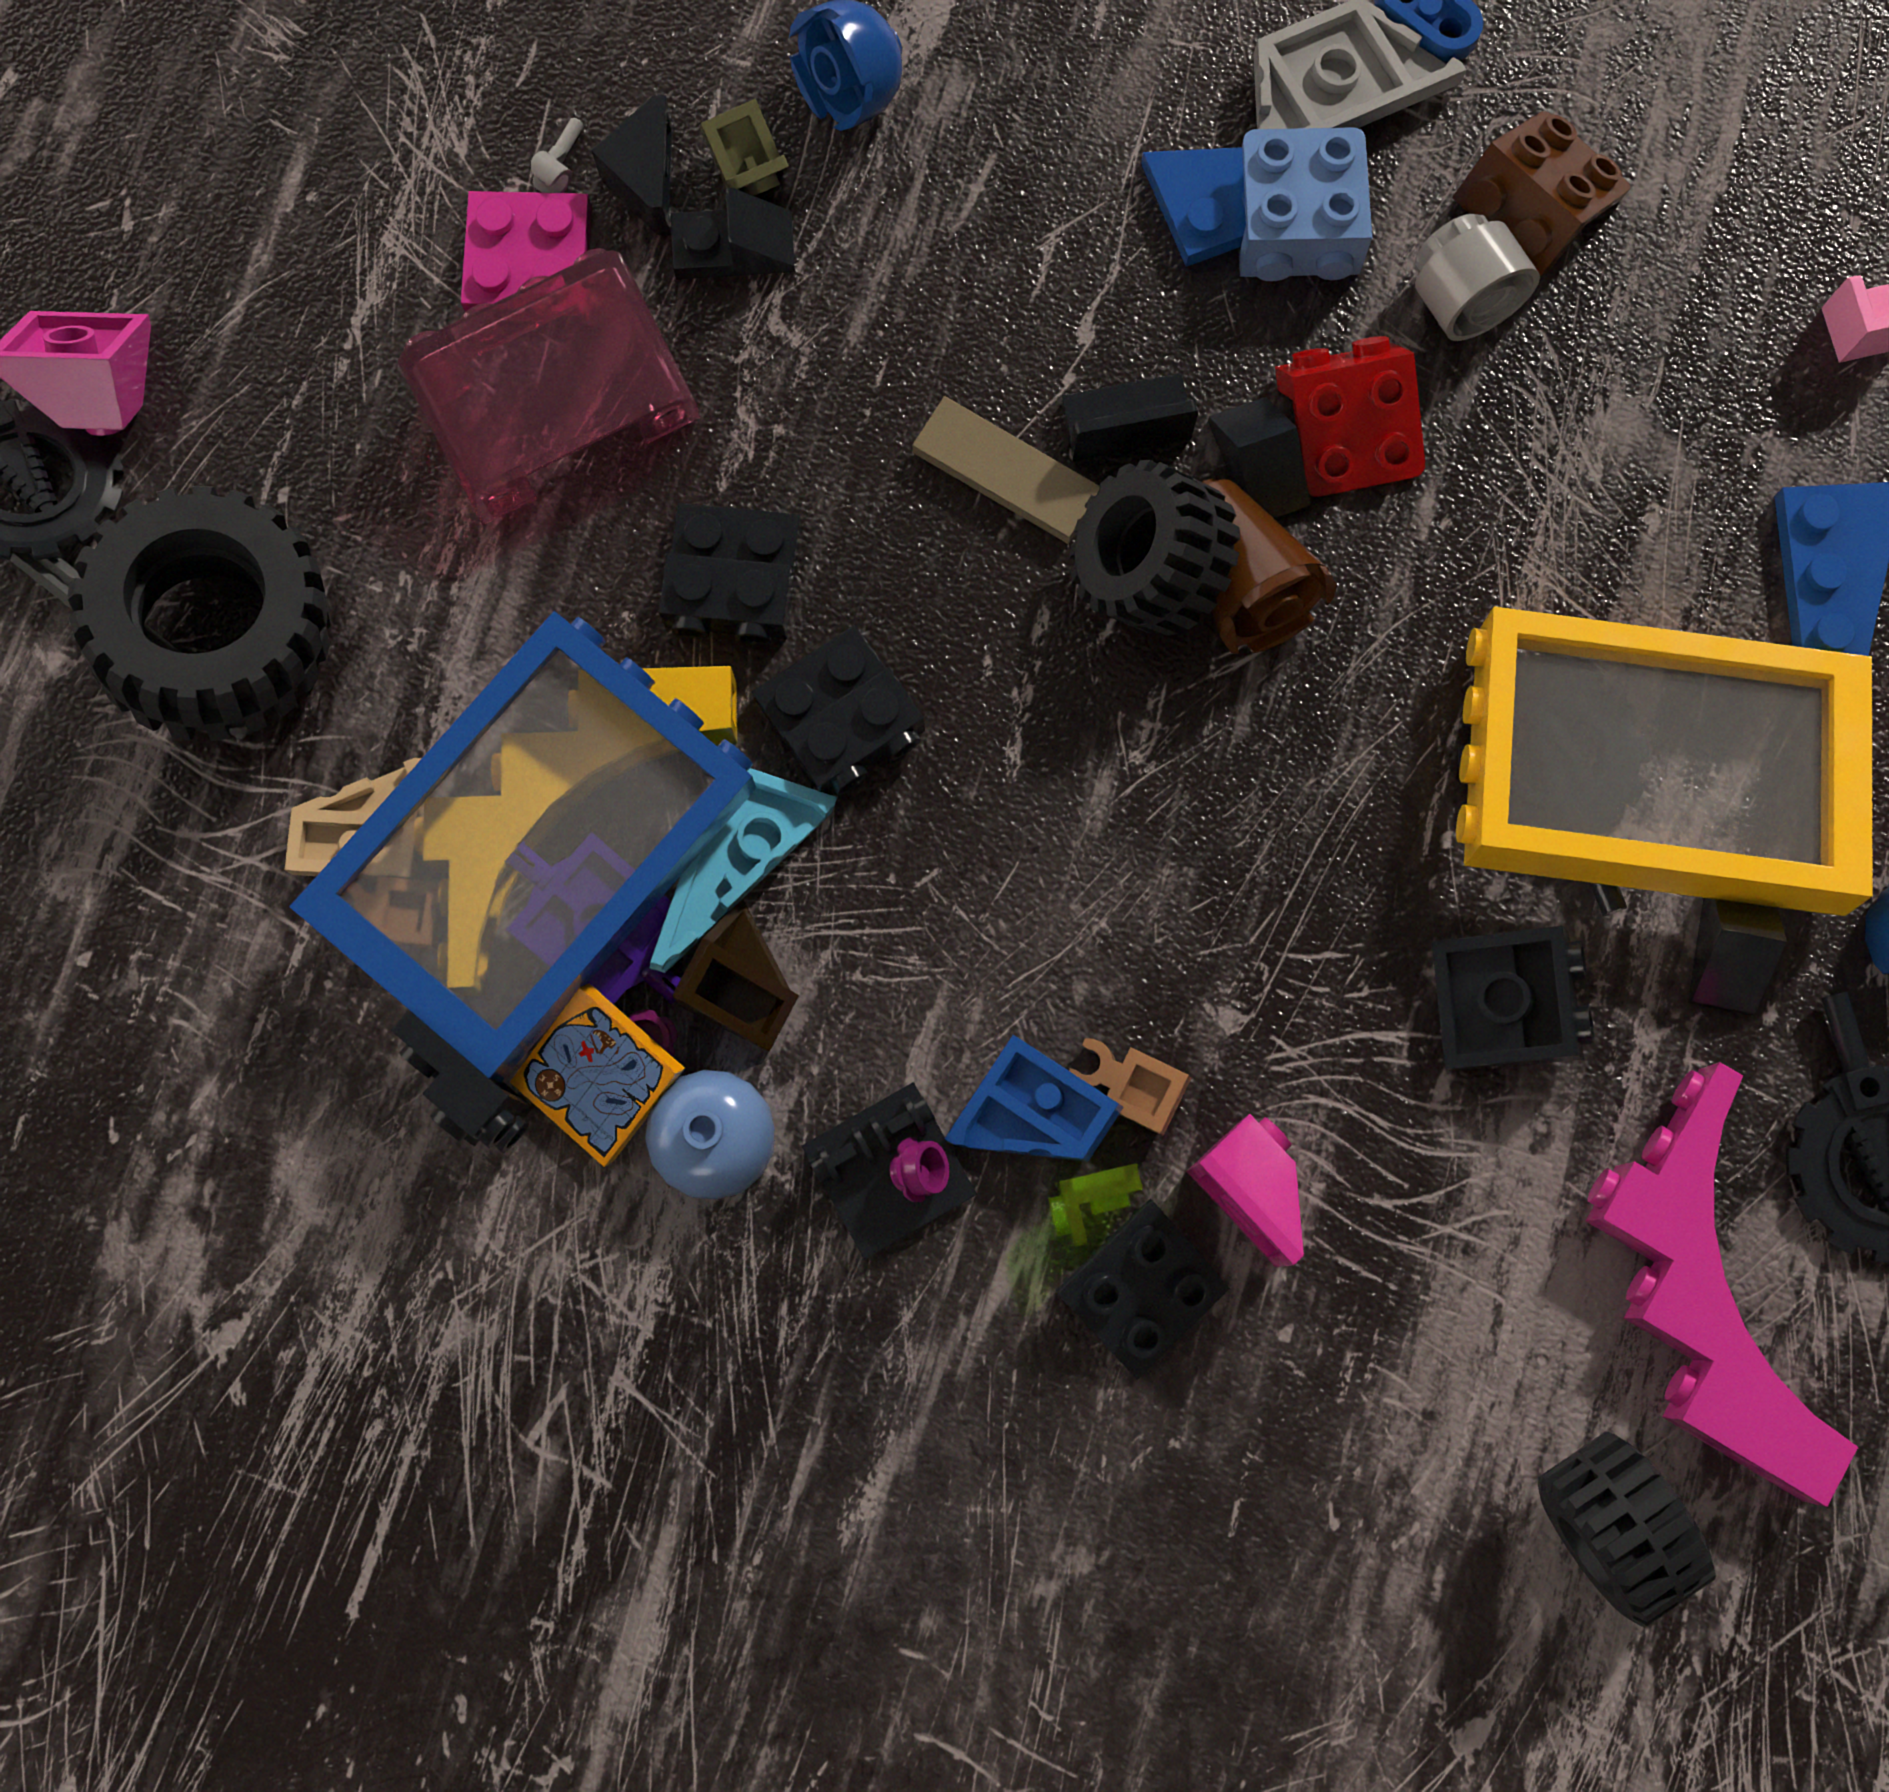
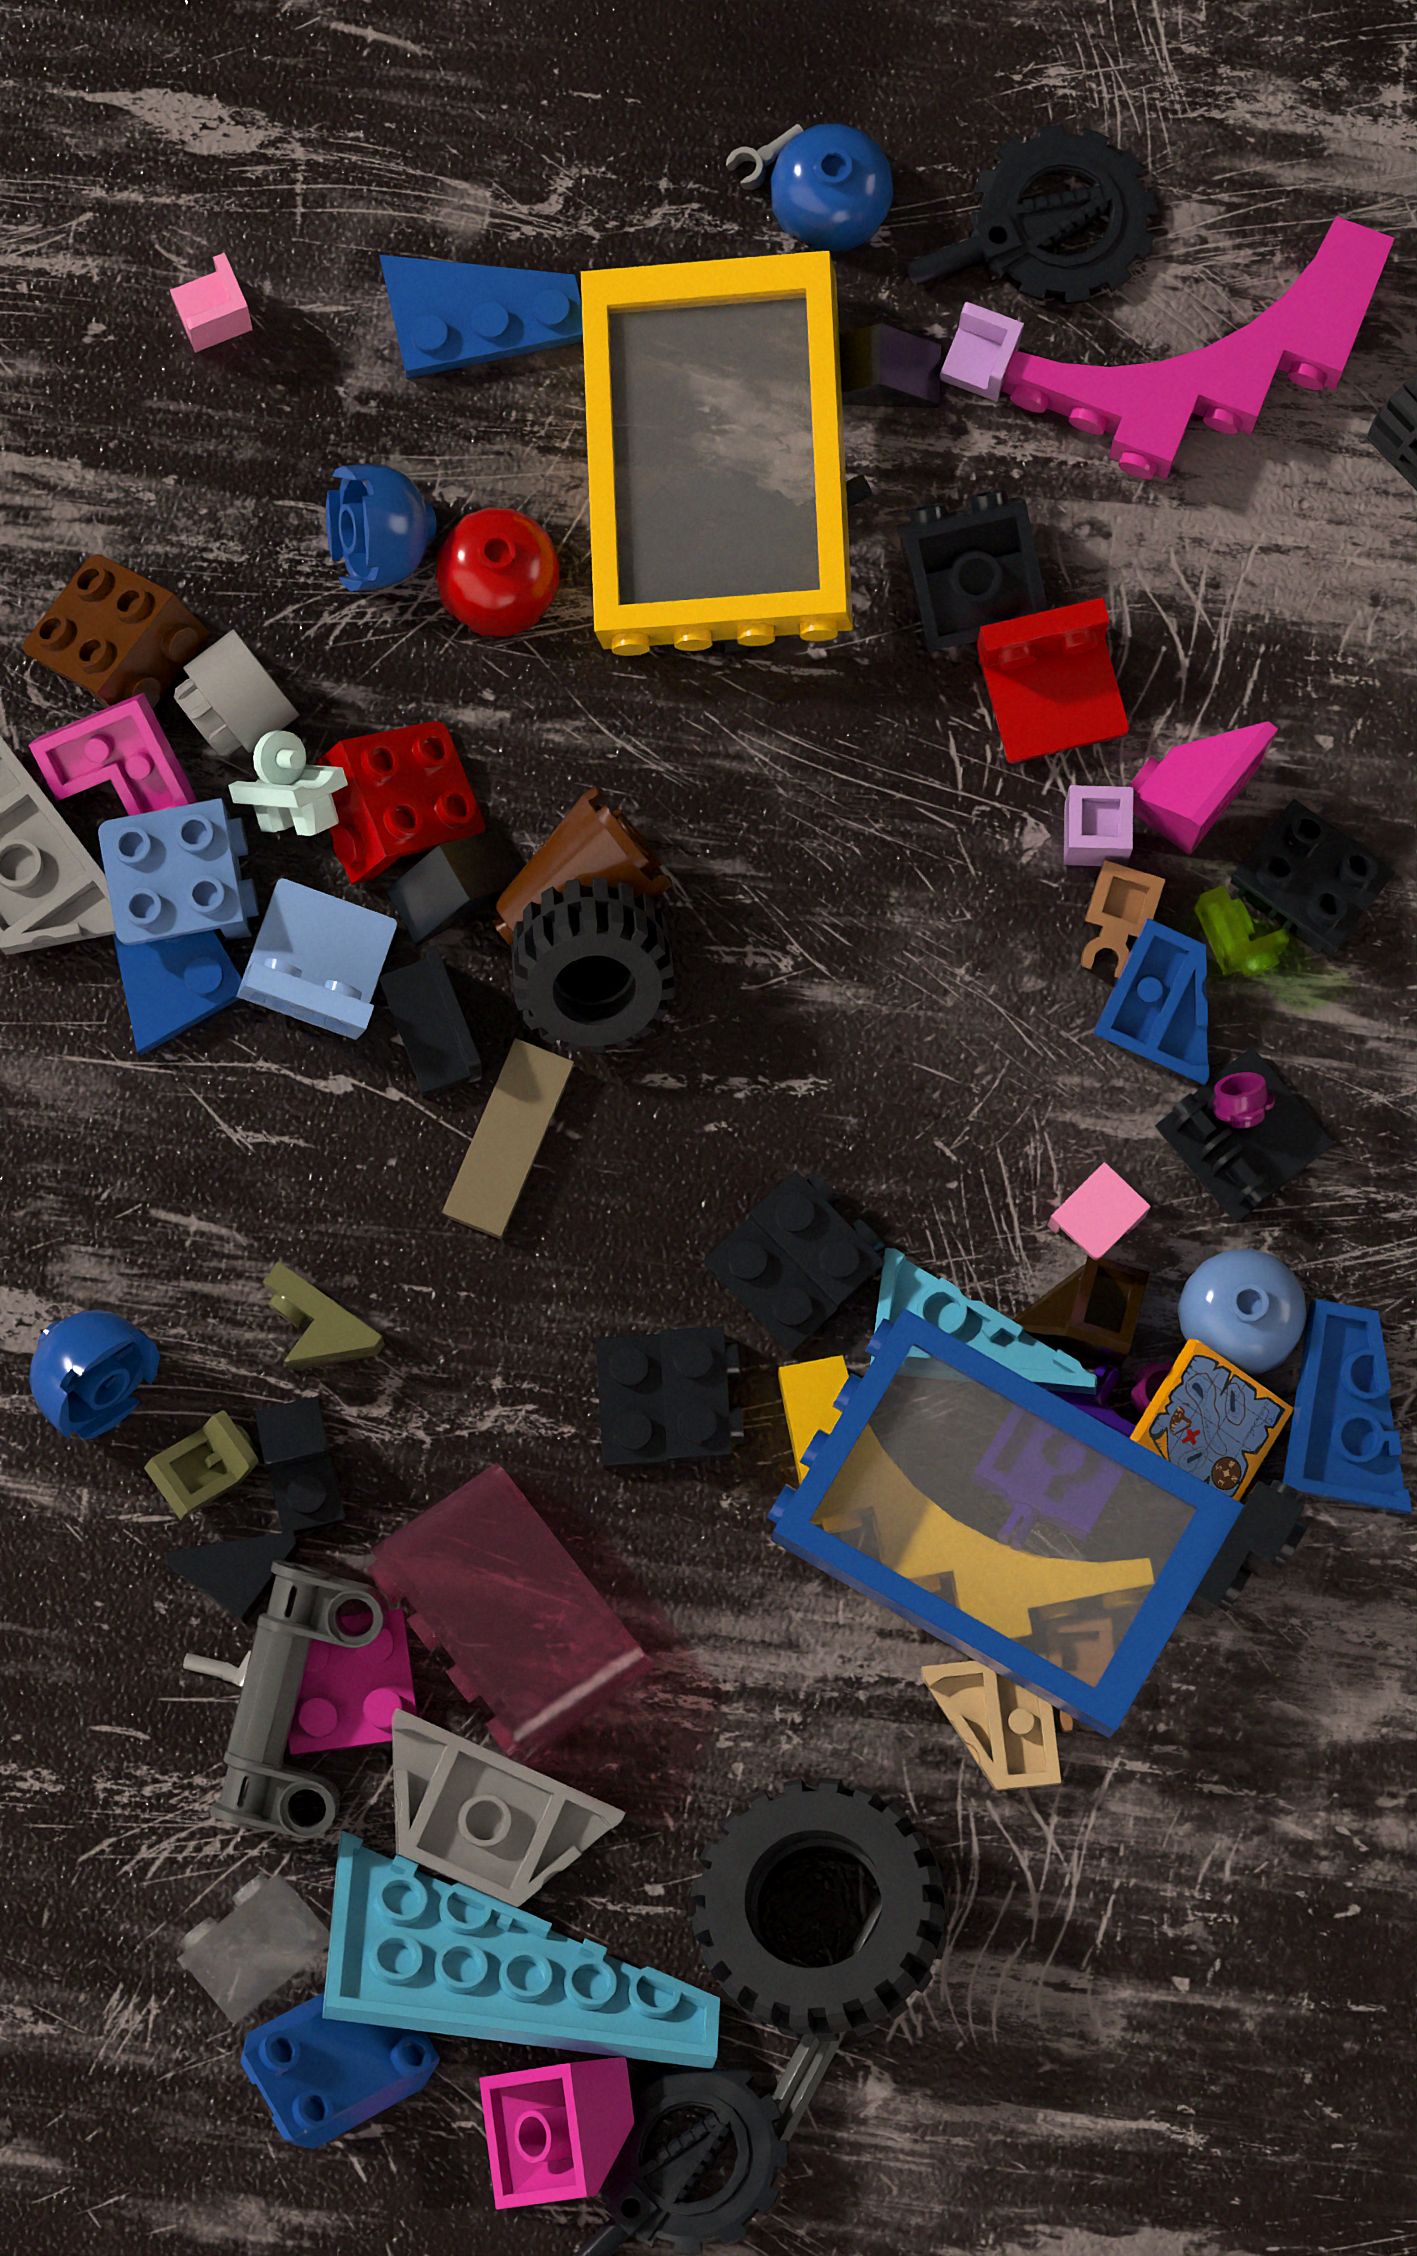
camera: 105 degrees left, 0 degrees up
none -> dark pink plate [29,692,199,816]
none -> clear bracket [177,1873,330,2025]
none -> dark grey piece [210,1560,389,1839]
none -> light aqua hips [228,730,348,836]
none -> light blue bracket [236,878,397,1040]
none -> blue shield [240,1992,440,2149]
none -> olive slope [263,1261,385,1370]
none -> medium azure wing [322,1831,720,2069]
none -> blue cylinder [326,464,437,592]
none -> light grey wing [391,1708,626,1908]
none -> red cylinder [435,507,559,637]
none -> lavender panel [940,302,1024,402]
none -> red bracket [976,597,1129,764]
none -> bright pink panel [1047,1162,1151,1260]
none -> lavender panel [1064,785,1133,866]
none -> blue wing [1283,1299,1412,1514]

